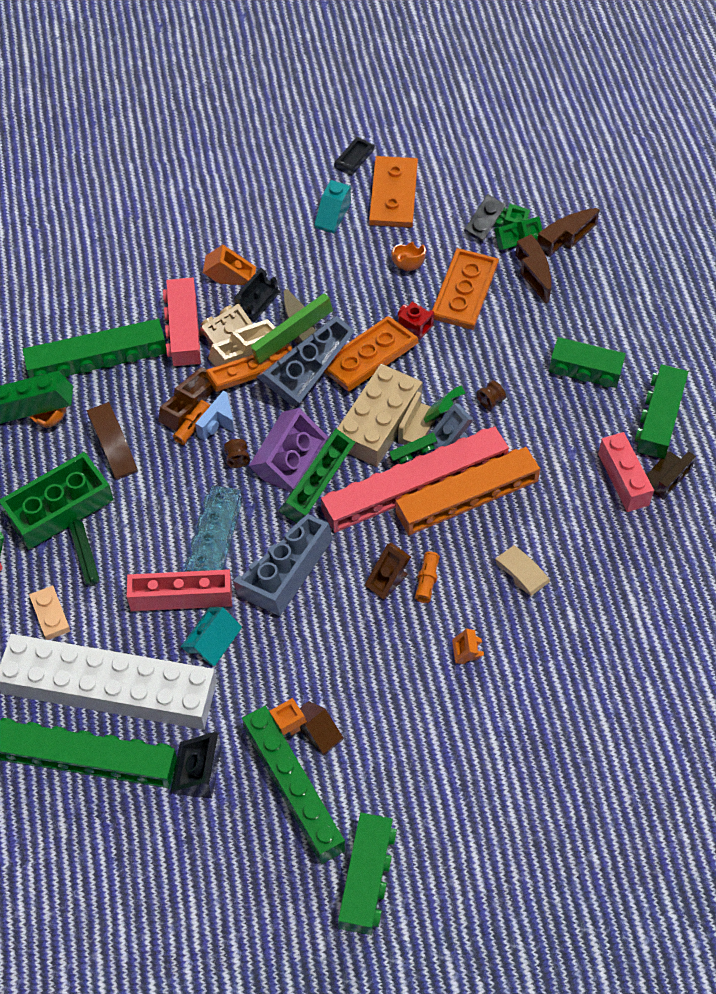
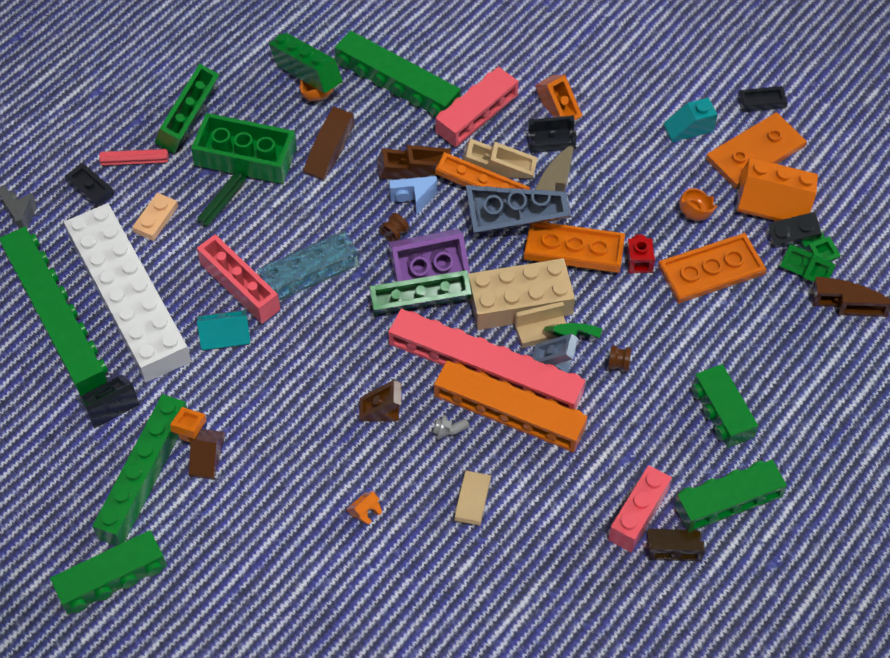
camera: 50 degrees right, 0 degrees up
orange pin [173,400,210,445] -> none
tan bracket [199,304,253,345] -> none
sand blue wedge [233,514,333,616] -> none
bright green tile [251,293,333,364] -> none
green plate [389,432,438,464] -> none
orange pin [415,551,440,603] -> none
reddish brown slope [515,234,551,304] -> none
none -> light grey plate [432,415,469,440]
none -> orange slope [737,157,818,221]

